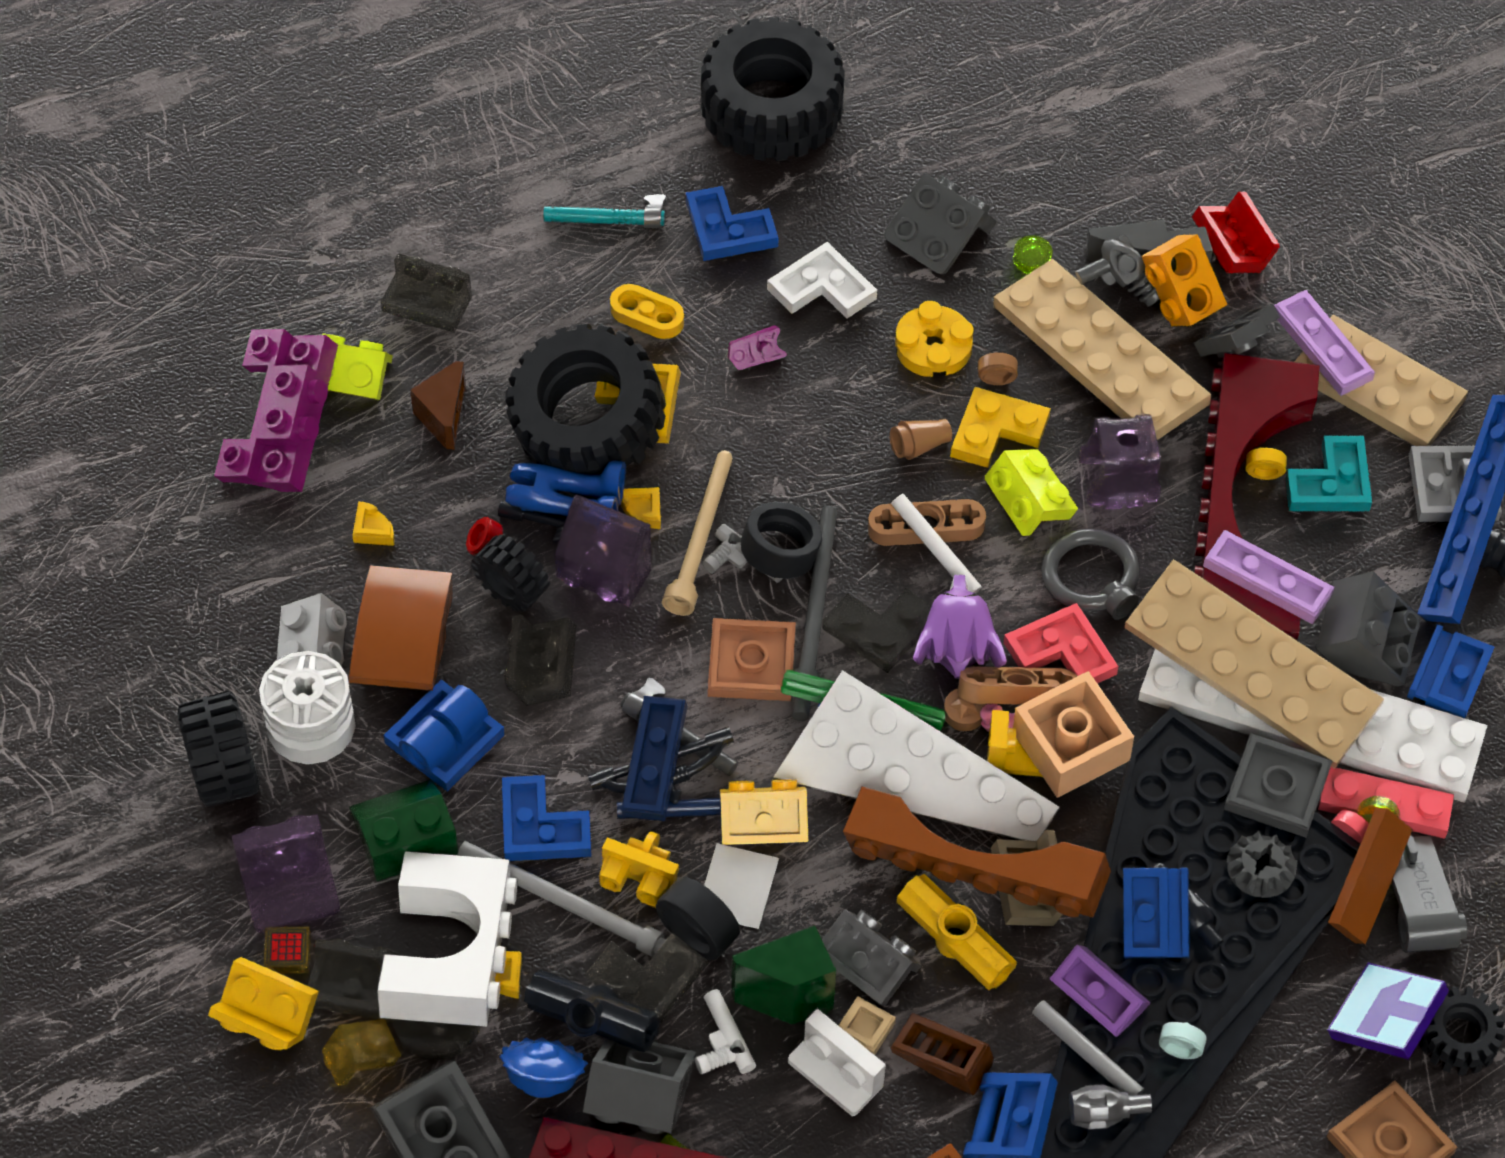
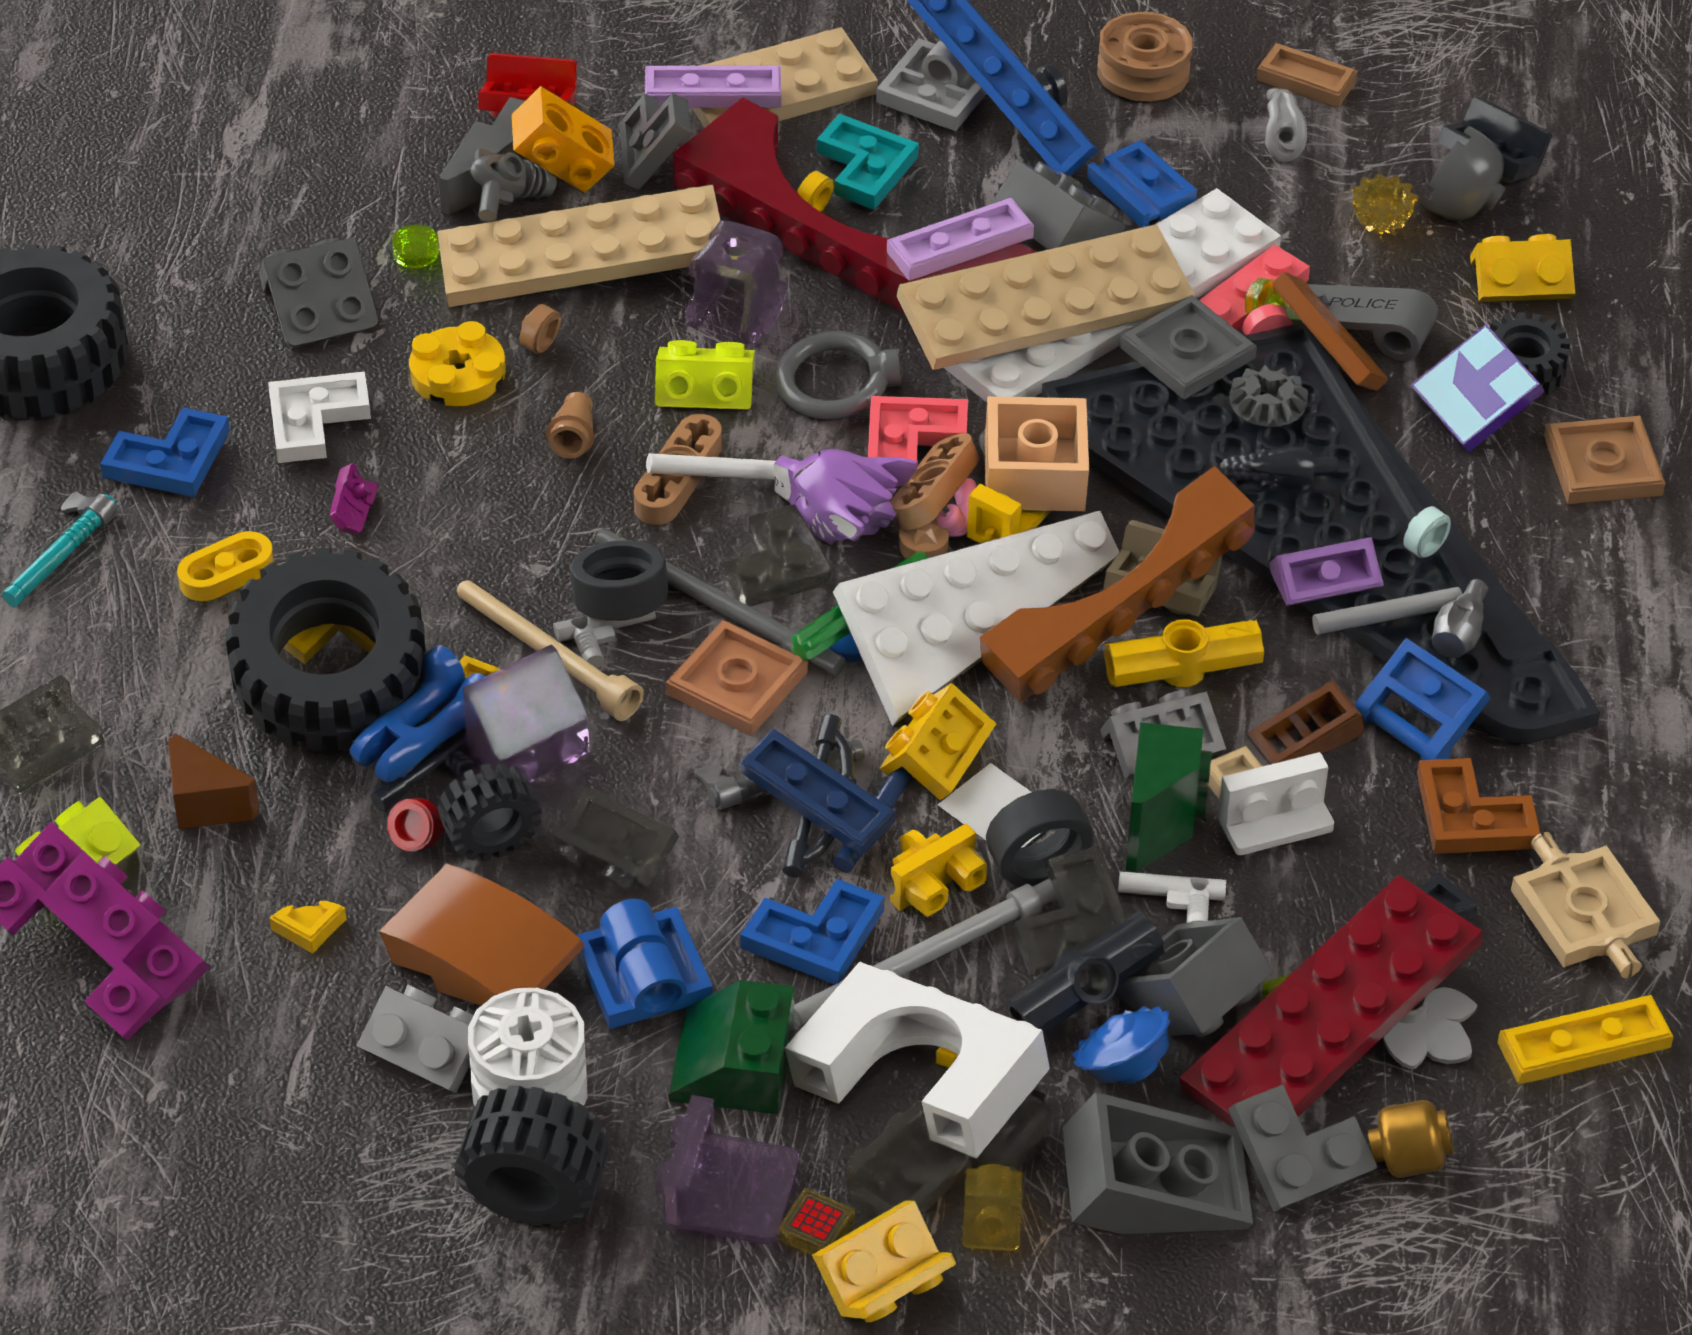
camera: 60 degrees left, 10 degrees down
yellow plate [950,387,1051,468] -> none
blue plate [1123,868,1190,958] -> none

